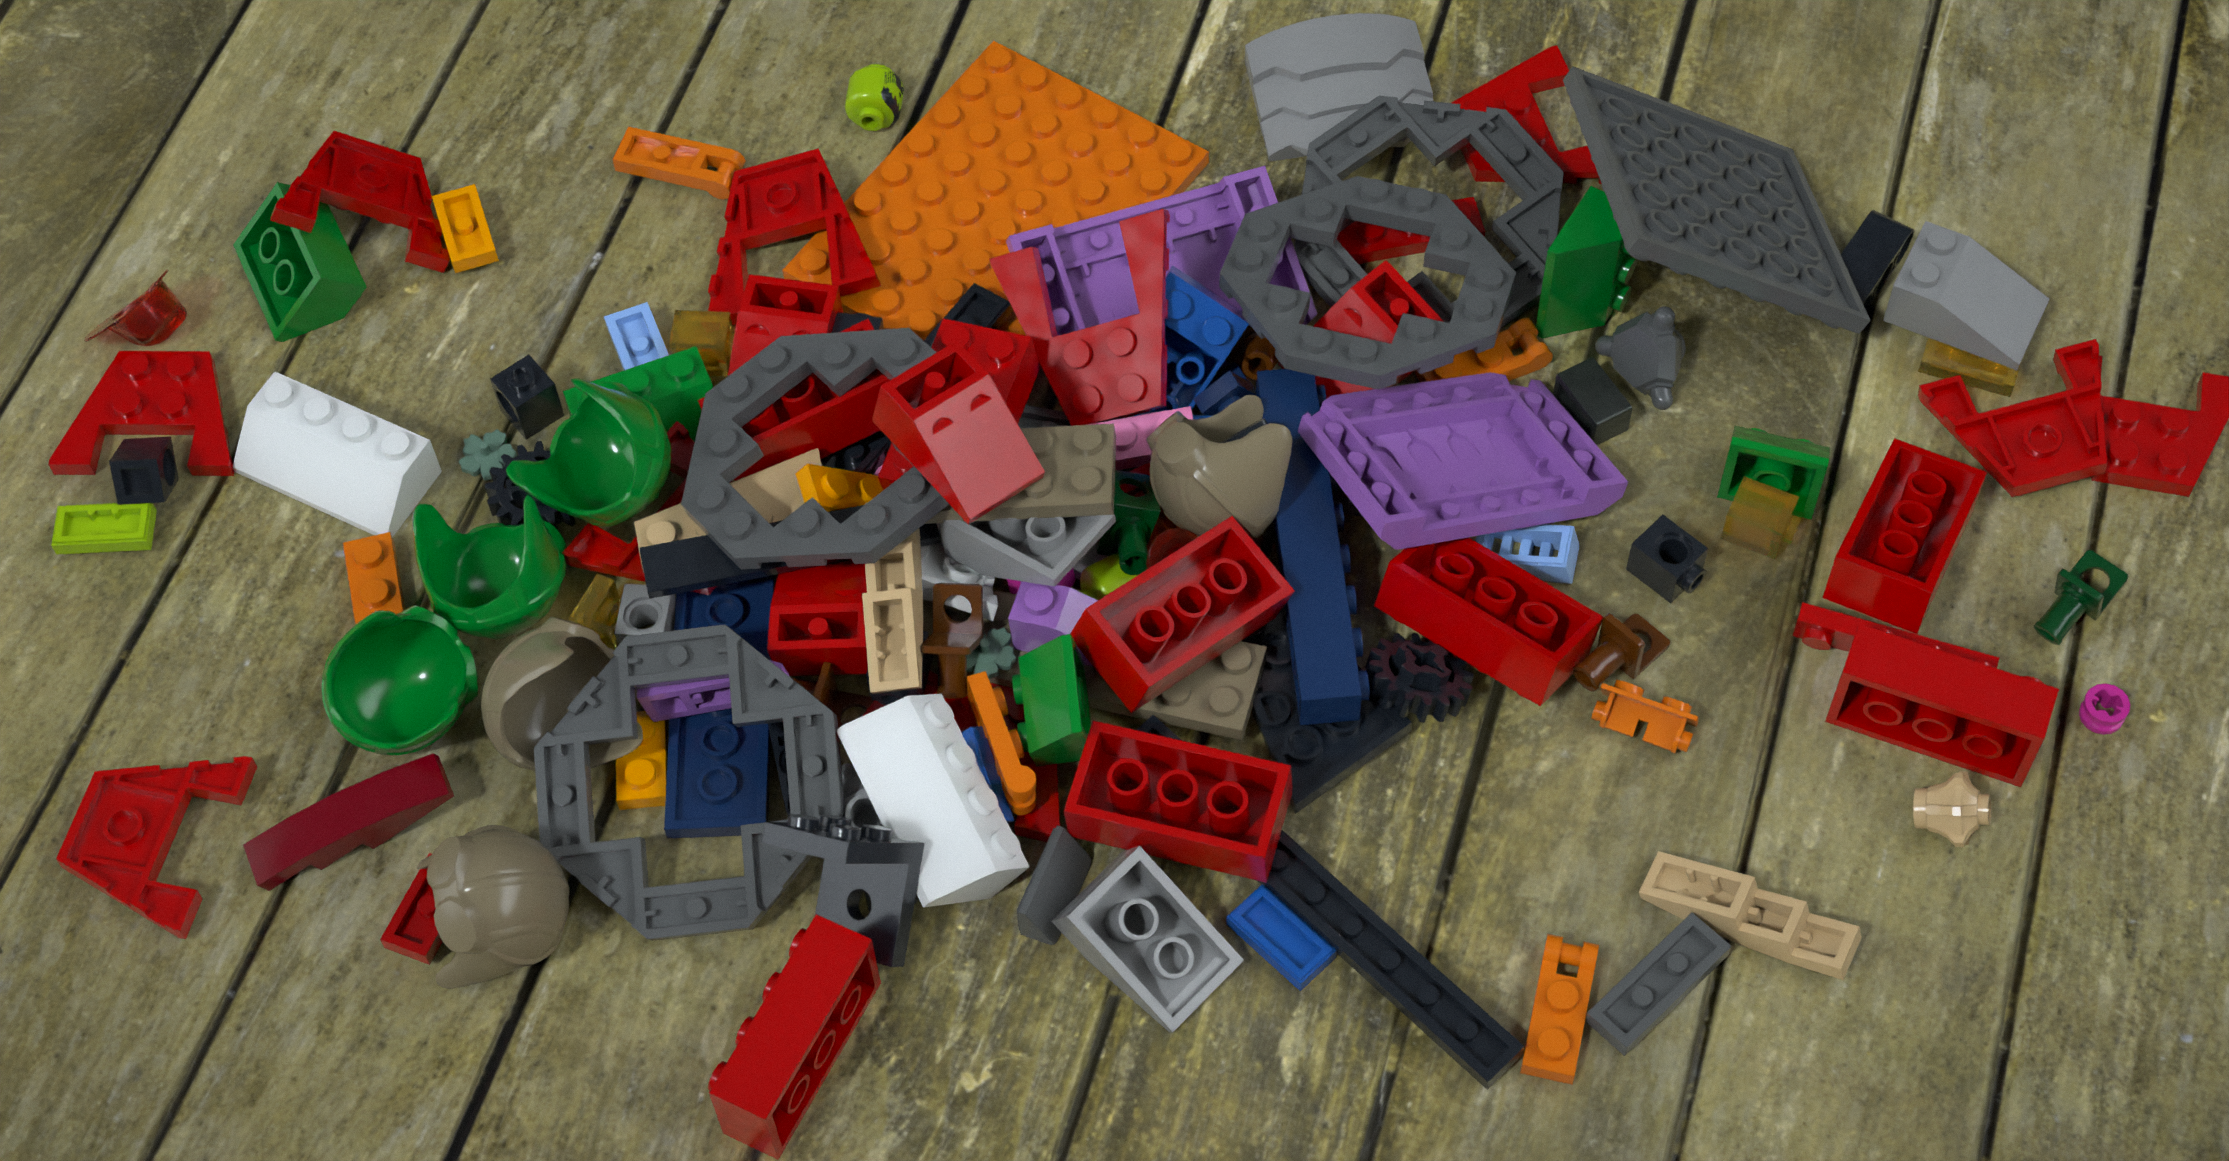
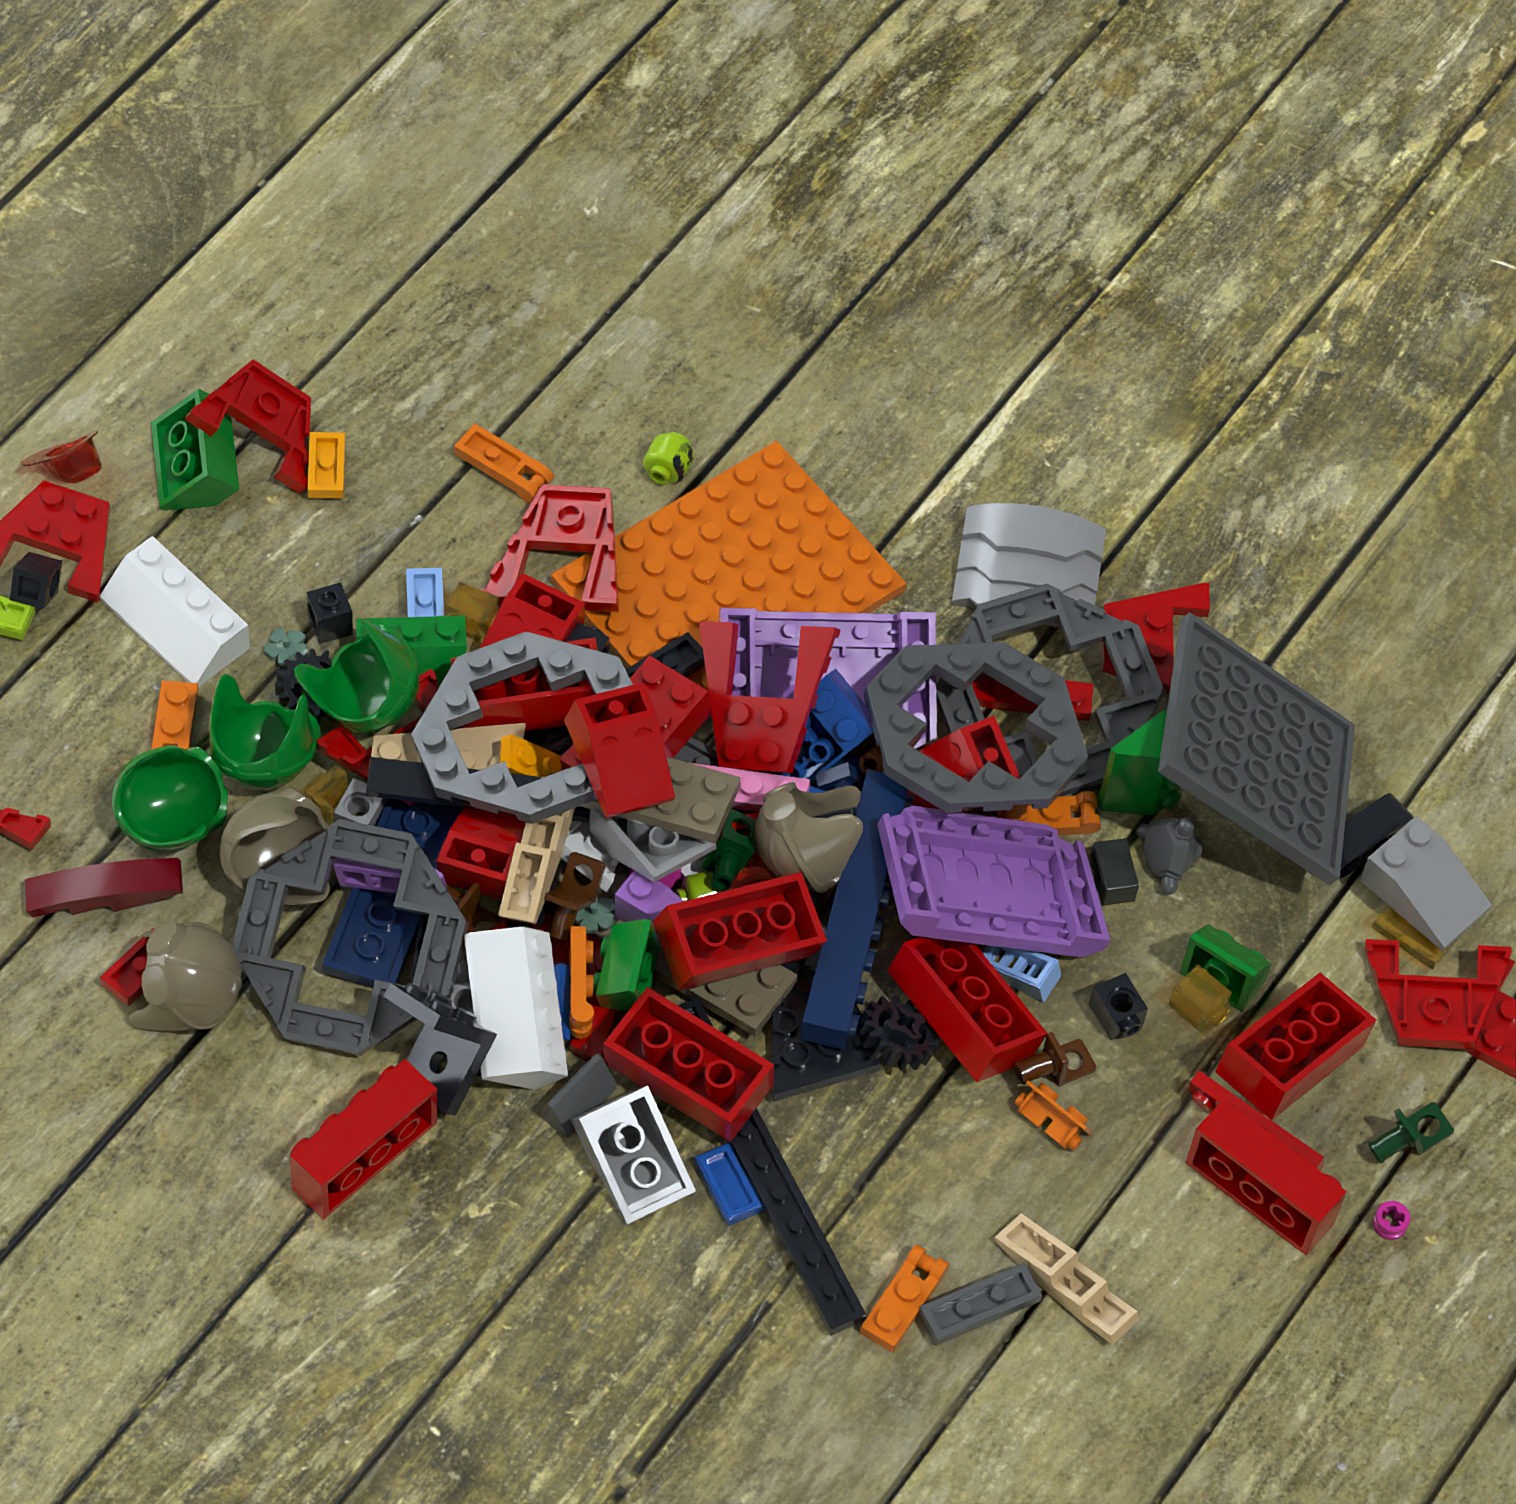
camera: 10 degrees right, 0 degrees up
light orange plate [616,711,668,810] -> none
tan rock [1913,771,1992,847] -> none

